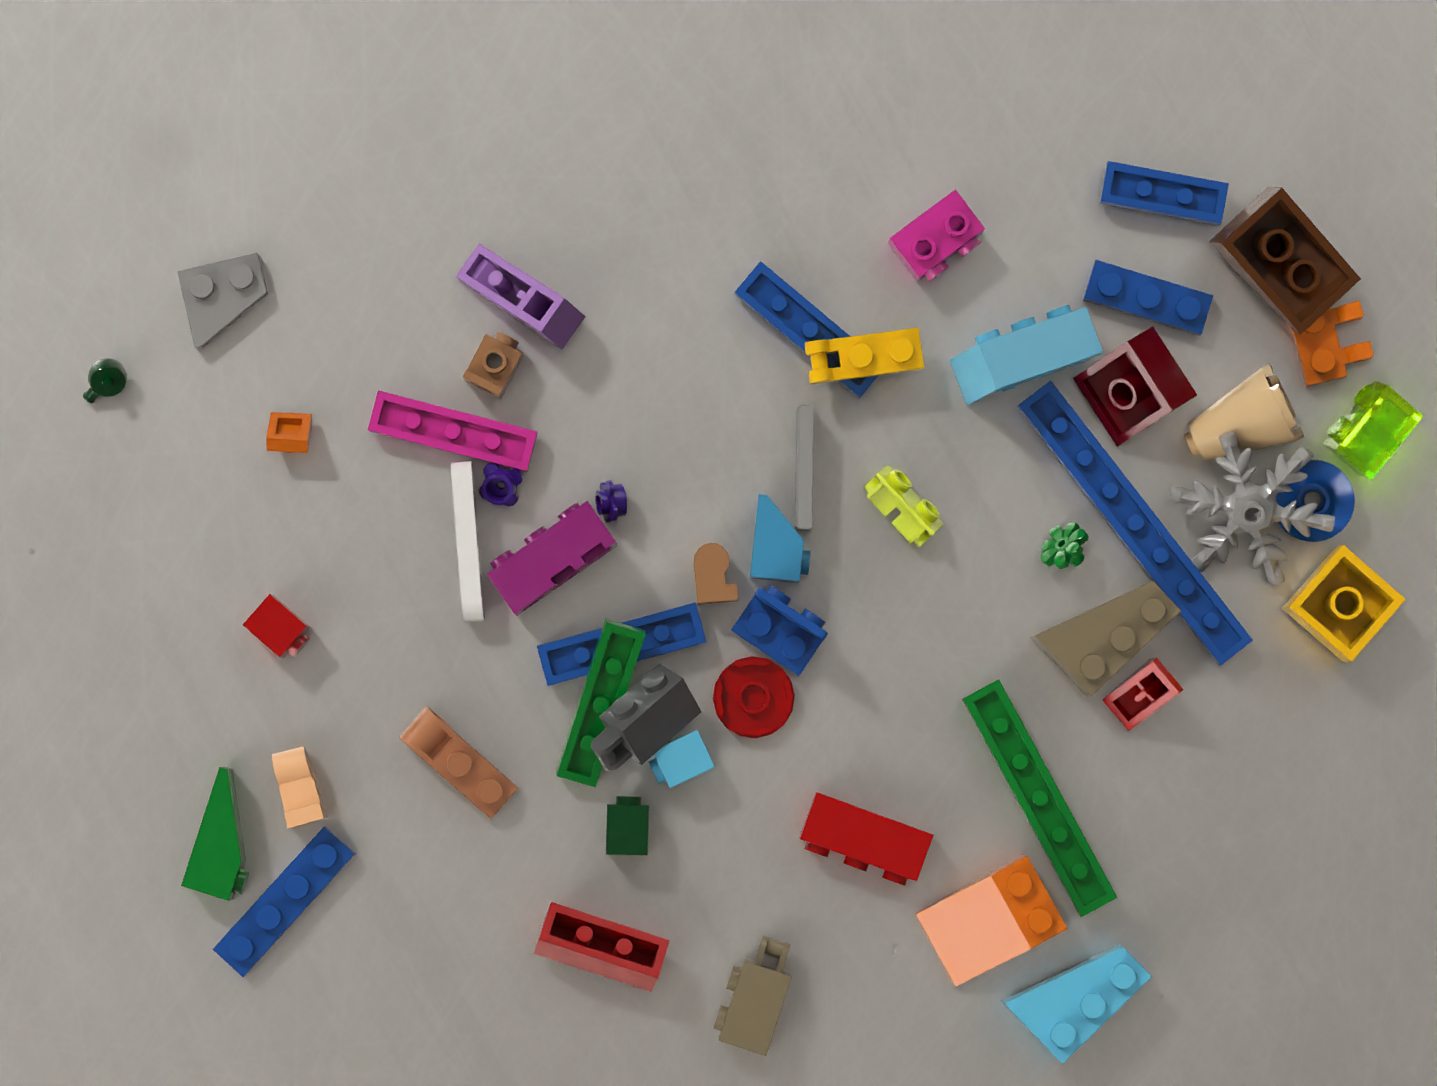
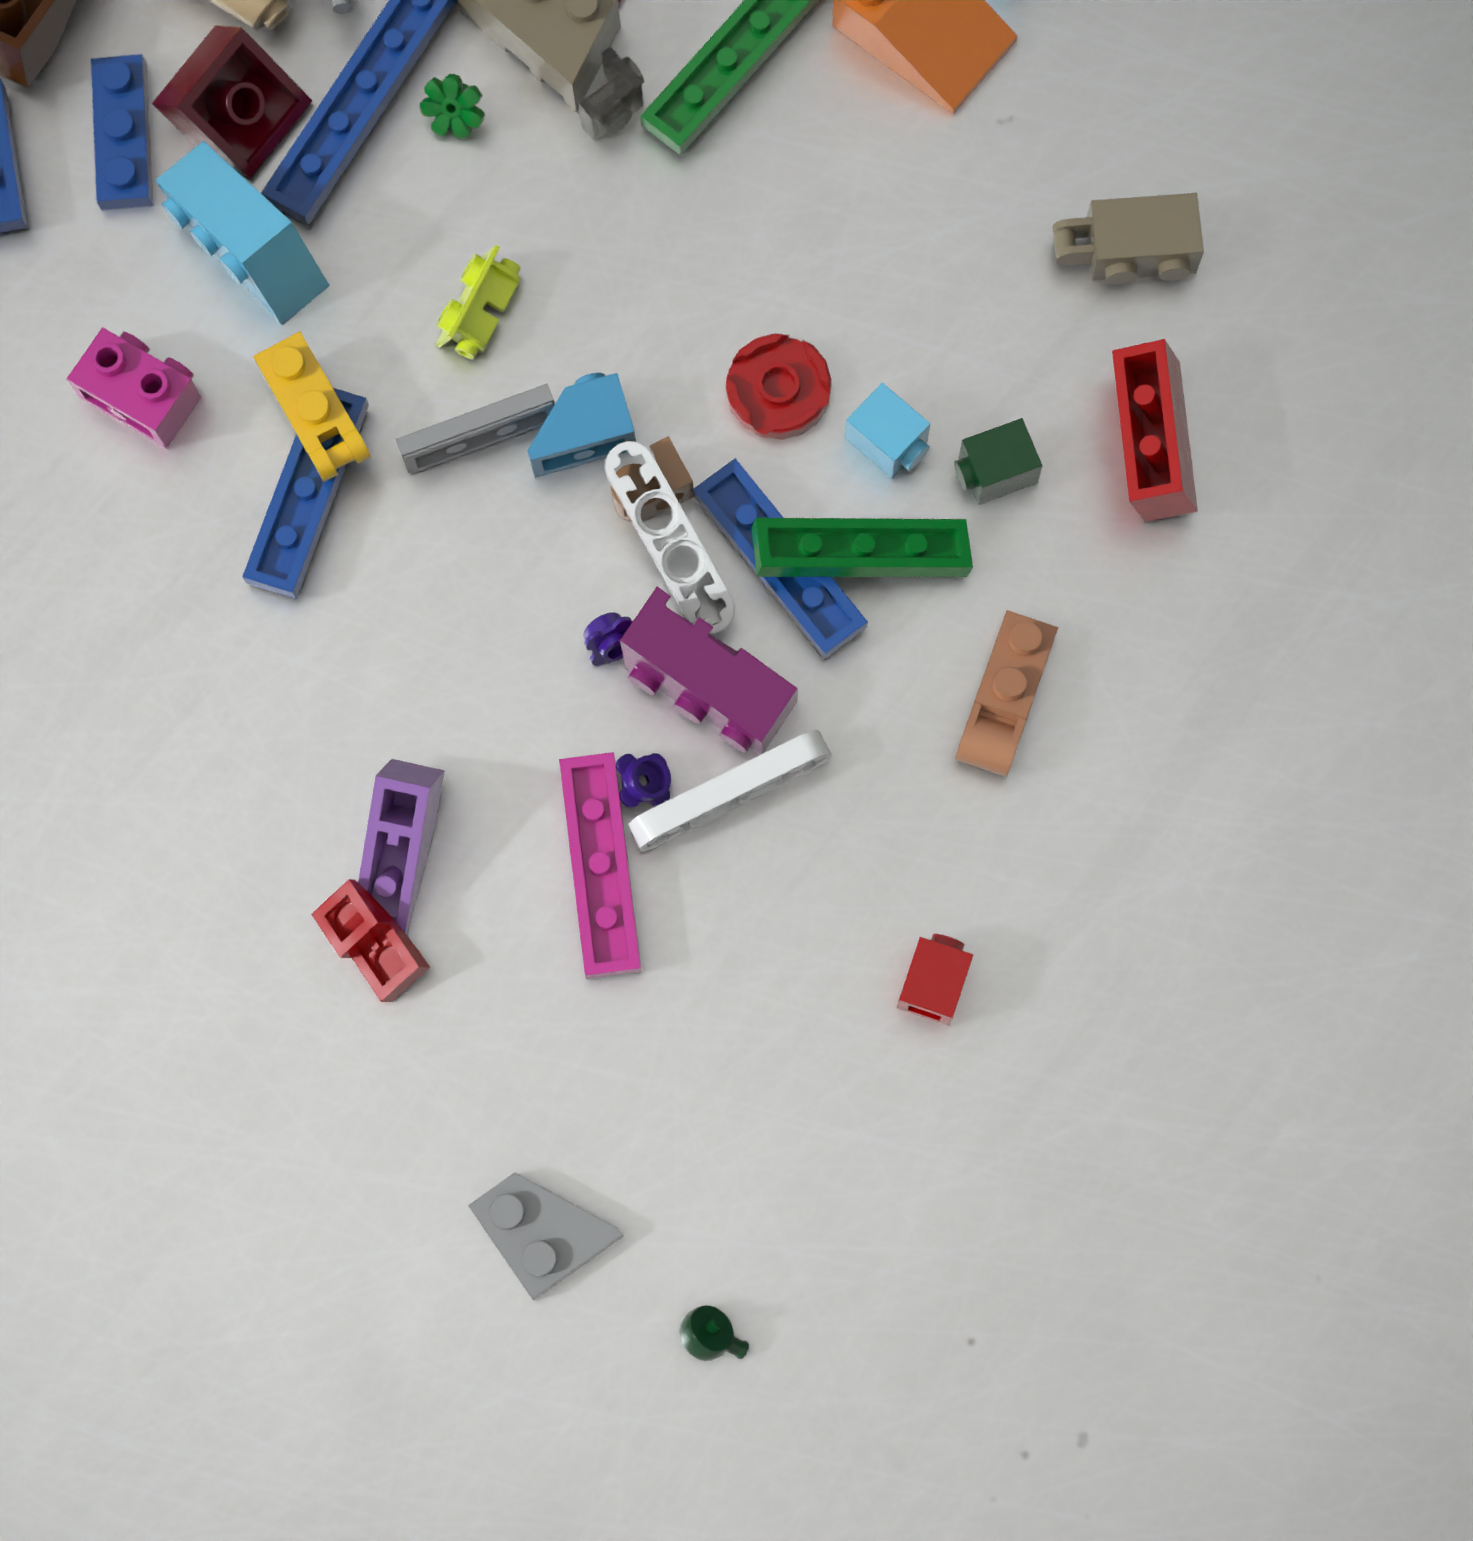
camera: 105 degrees left, 10 degrees down
green slope [181,767,249,901] -> none
blue plate [212,826,356,977] -> none
orange plate [266,412,312,453] -> none
light nougat leg [272,745,328,829] -> none
medium nougat brick [463,331,524,399] -> none
dark grey brick [591,664,702,771] -> none
blue bracket [731,585,829,676] -> none
red brick [799,792,934,886] -> none
none -> slope [311,879,431,1002]
none -> clear smoke bracket [579,47,644,141]
none -> white beam [605,441,735,634]

